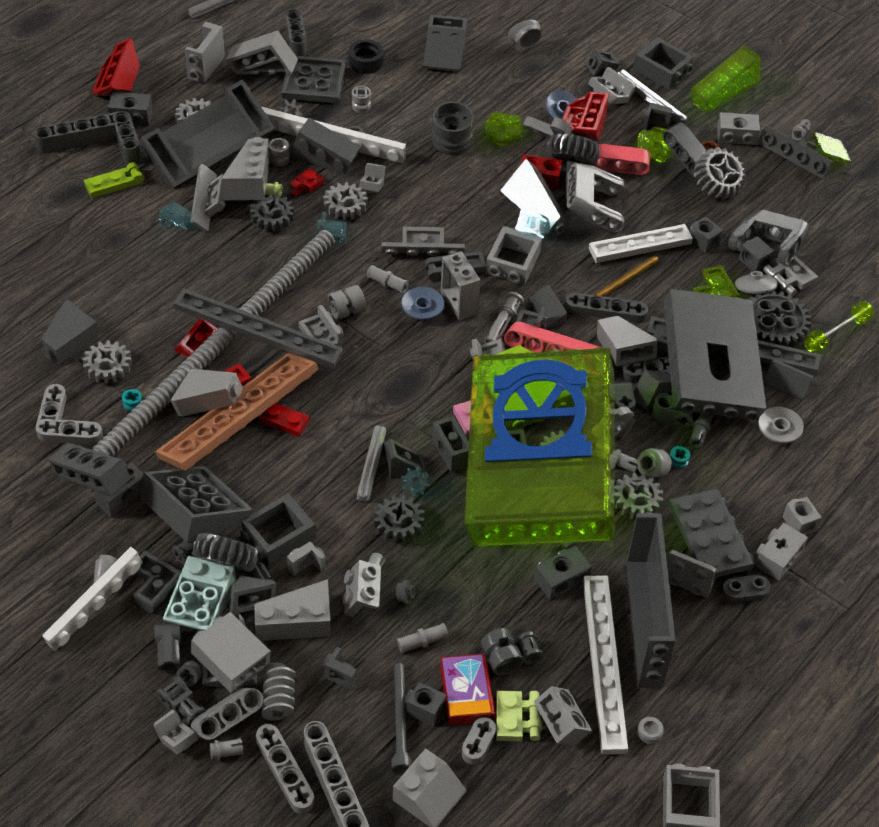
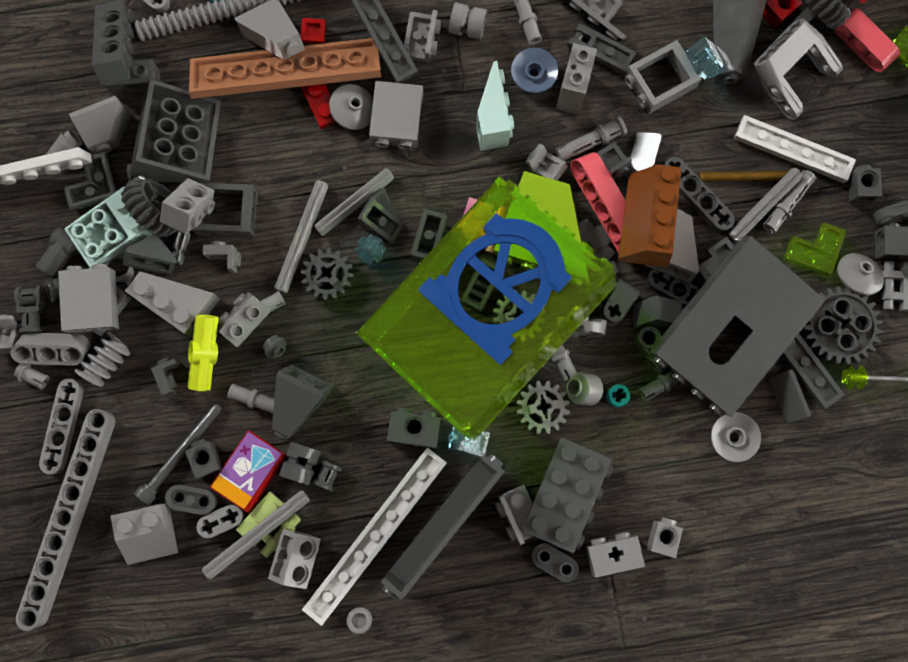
camera: 40 degrees right, 30 degrees up
none -> light grey slope [69,96,132,154]
none -> light grey brick [160,178,215,234]
none -> dark grey plate [165,485,217,515]
none -> neon yellow piece [188,314,218,391]
none -> light grey axle [202,491,310,579]
none -> dark grey slope [272,365,335,439]
none -> light grey axle [275,180,328,293]
none -> light grey dish [329,84,373,130]
none -> light grey panel [369,81,424,150]
none -> clear light blue bracket [448,425,490,457]
none -> light aqua slope [476,61,514,151]
none -> dark orange slope [618,164,681,268]
none -> light grey axle [728,168,803,242]
none -> light grey pin [762,170,816,234]

